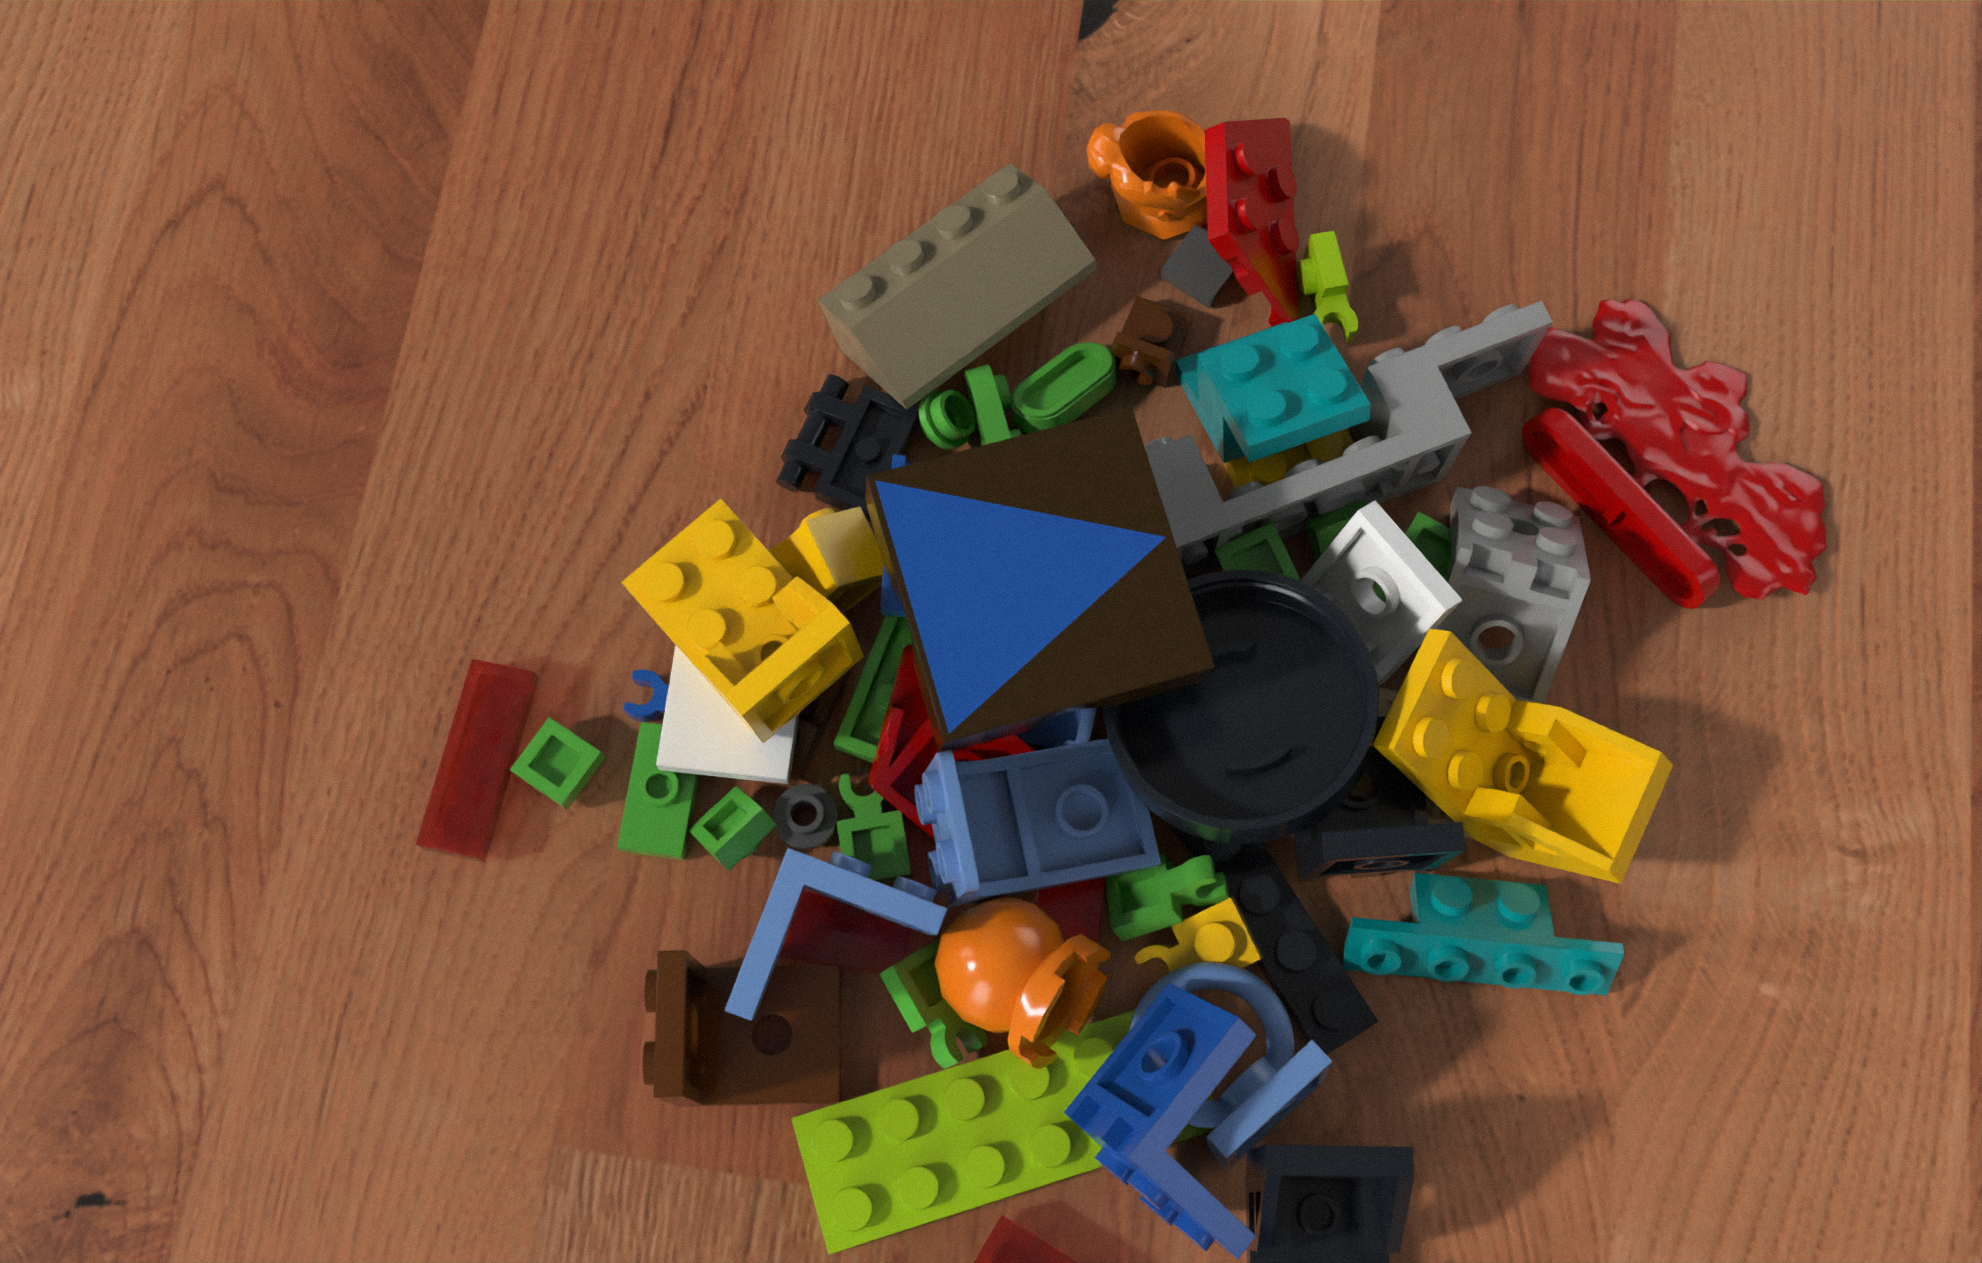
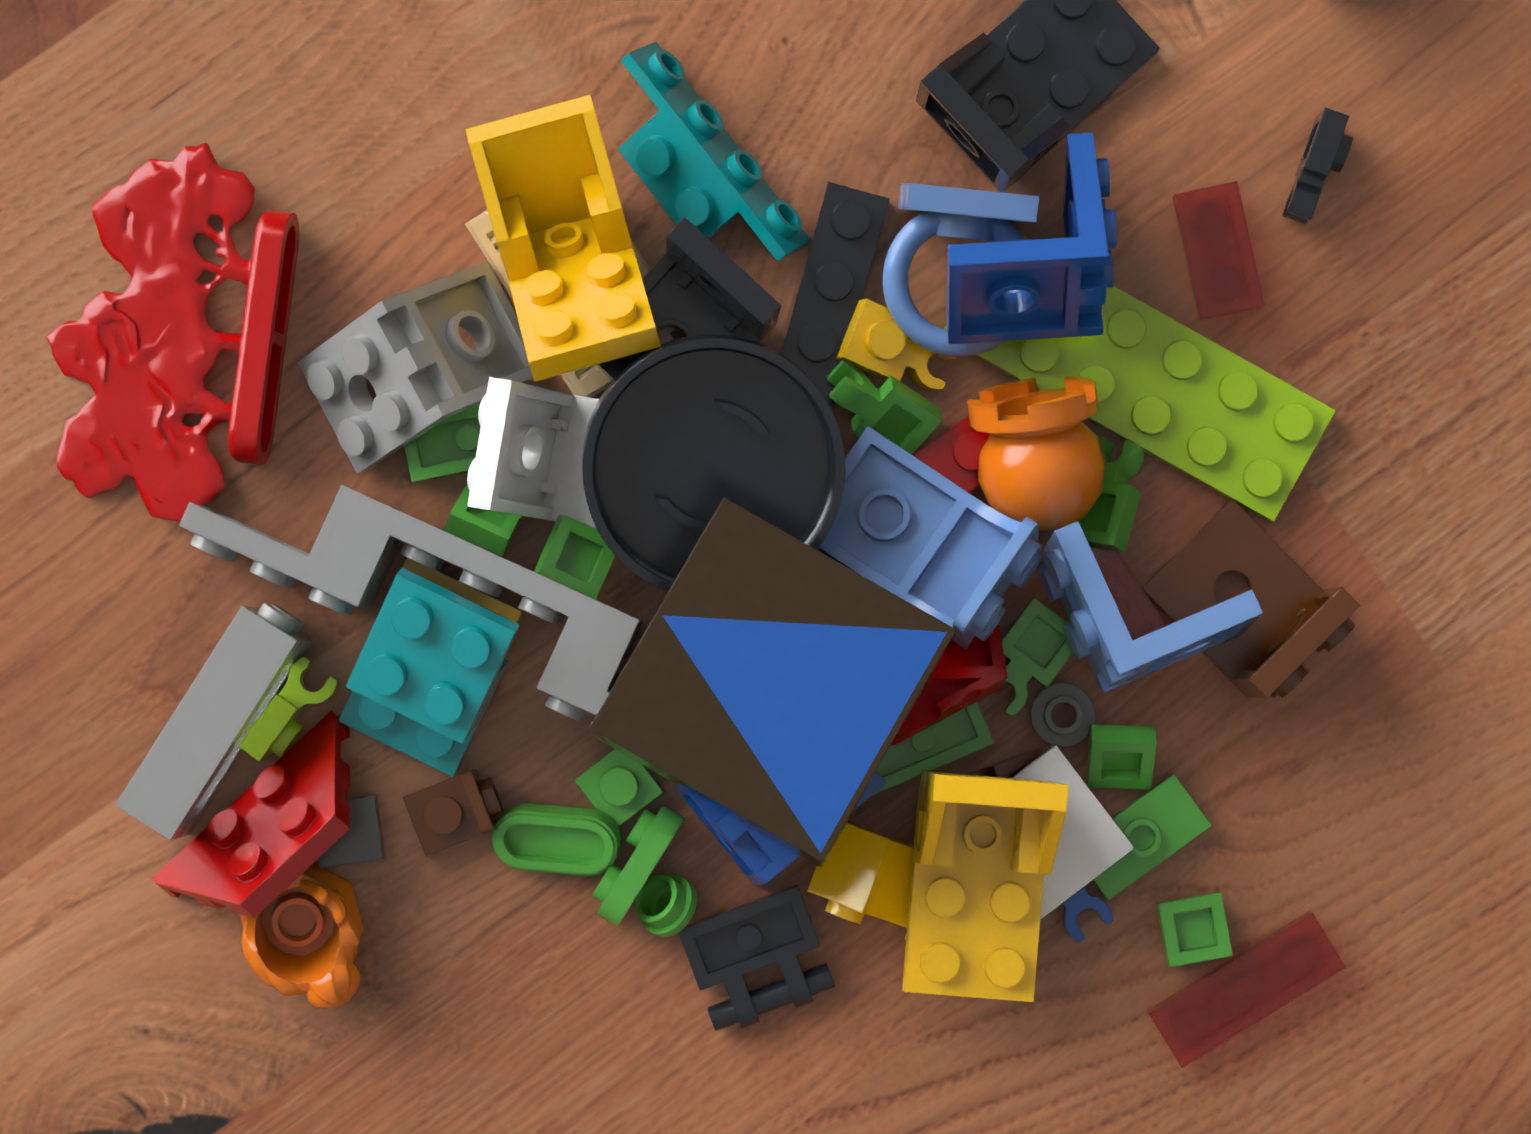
camera: 135 degrees left, 15 degrees up
dark tan slope [818,163,1098,410] -> none
none -> light grey piece [115,602,312,840]

